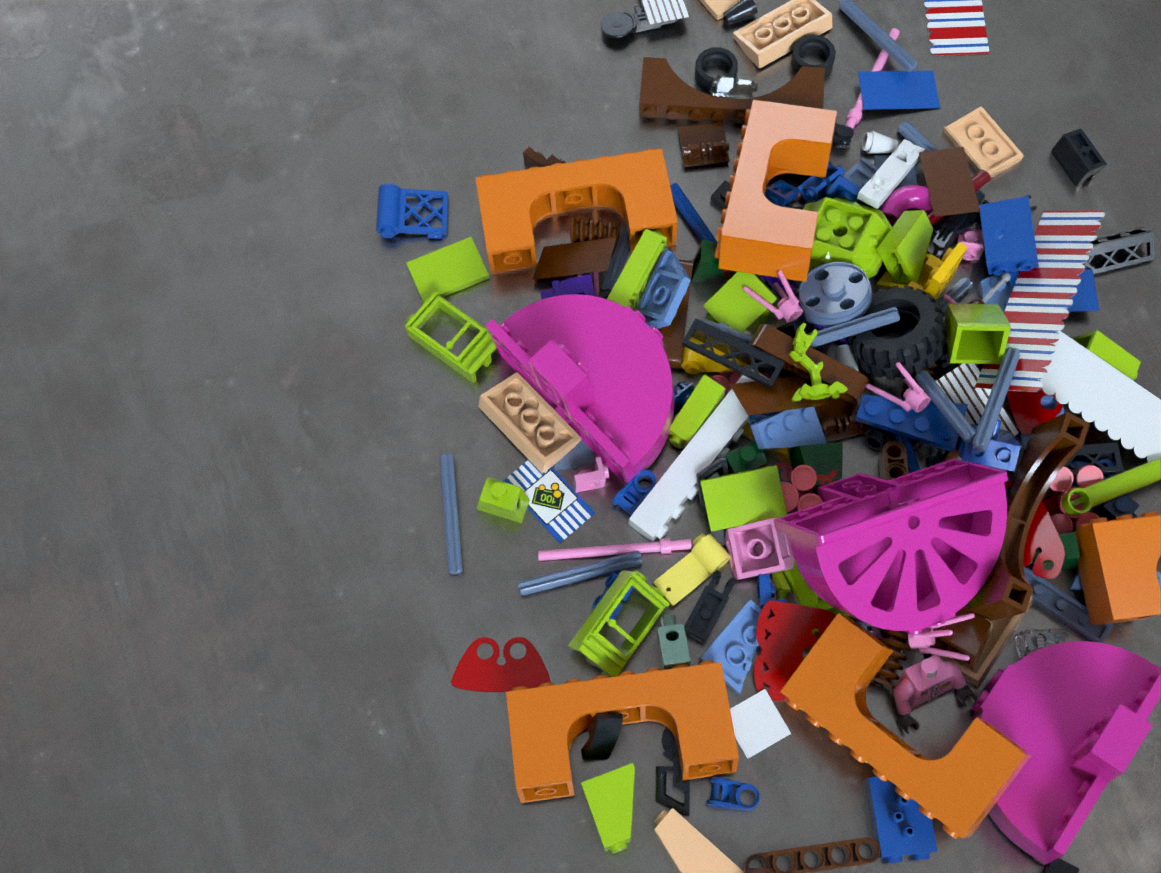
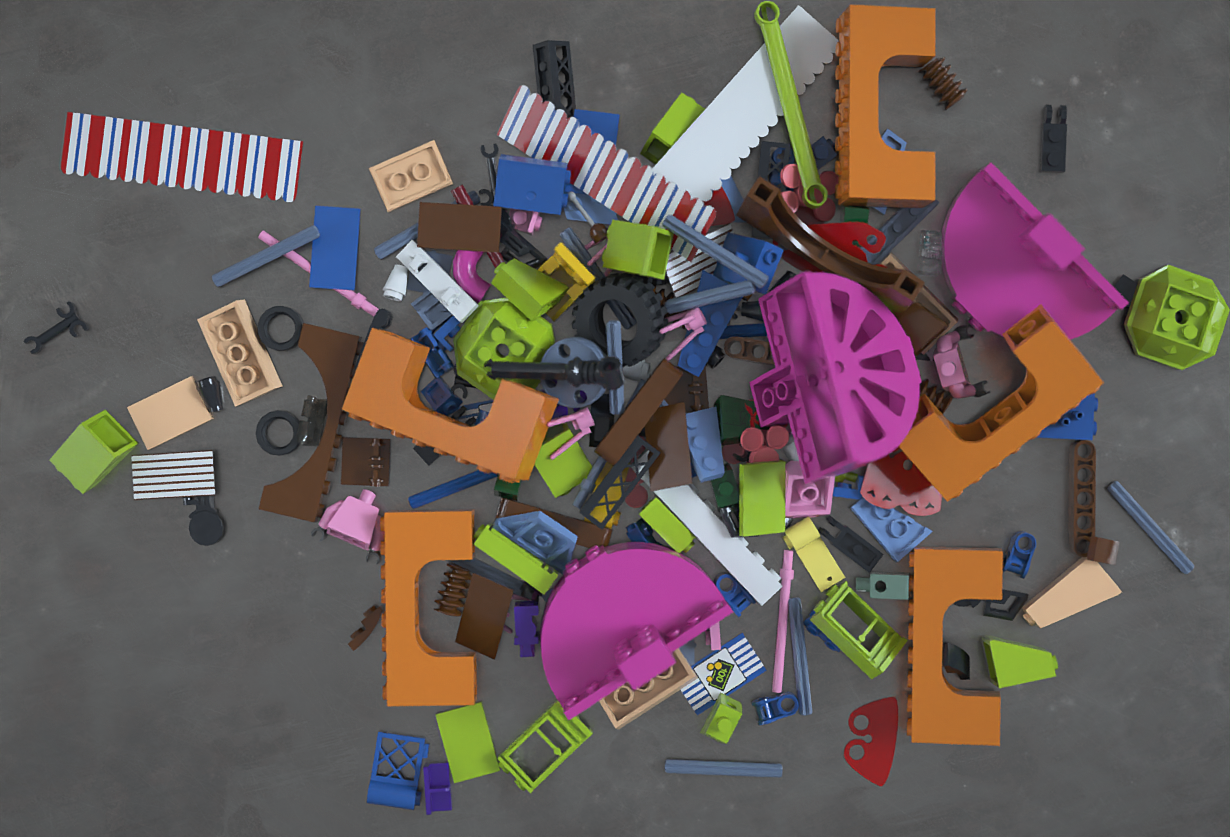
camera: 85 degrees left, 20 degrees up
white sticker [730,689,791,759] -> none
lime piece [789,323,848,402] -> none
bright pink plant [908,613,975,661] -> none
black hinge [1052,128,1107,186] -> none
none -> bright pink torso [311,490,385,564]
none -> dark purple panel [423,761,452,815]
none -> black piece [484,356,625,391]
none -> blue piece [751,691,799,725]

